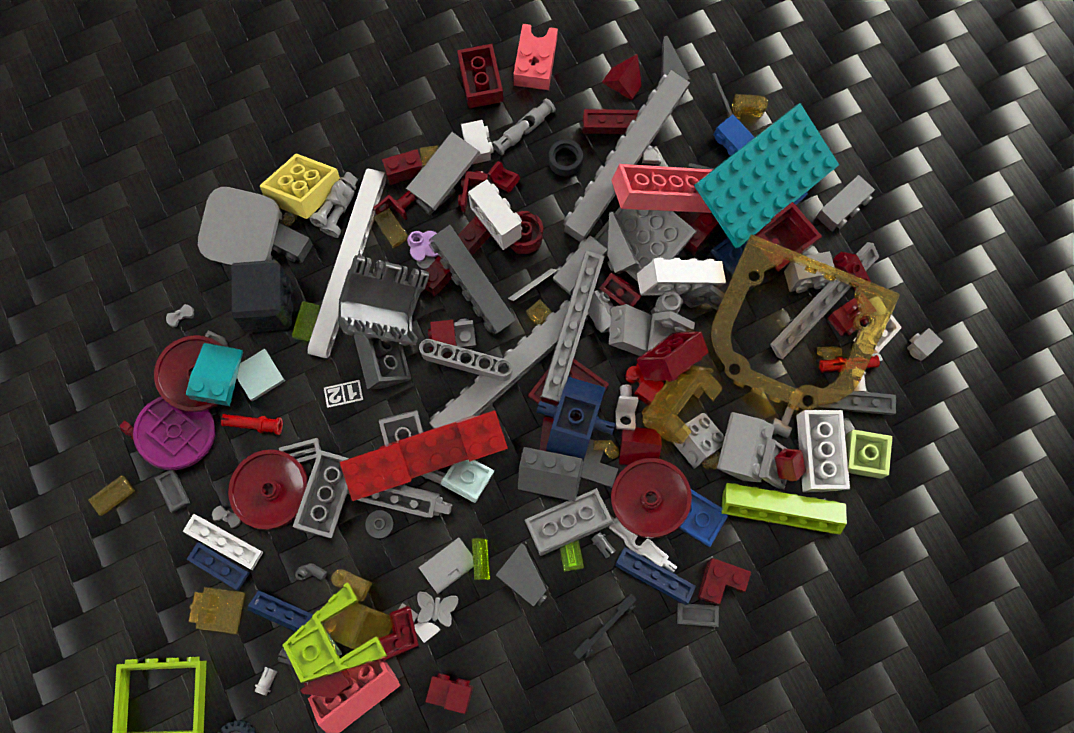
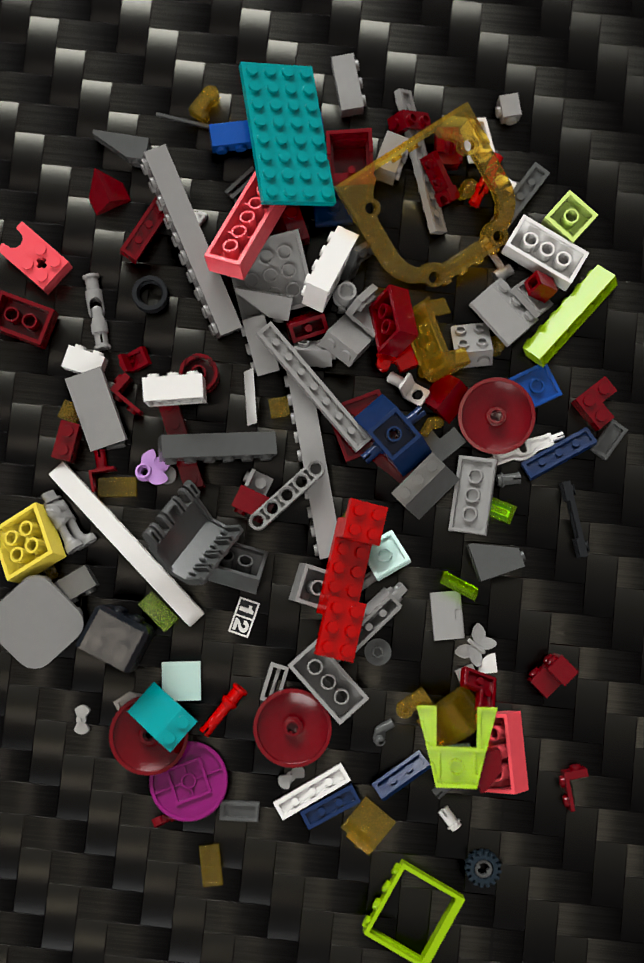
camera: 60 degrees left, 10 degrees up
none -> dark red plate [420,150,460,207]

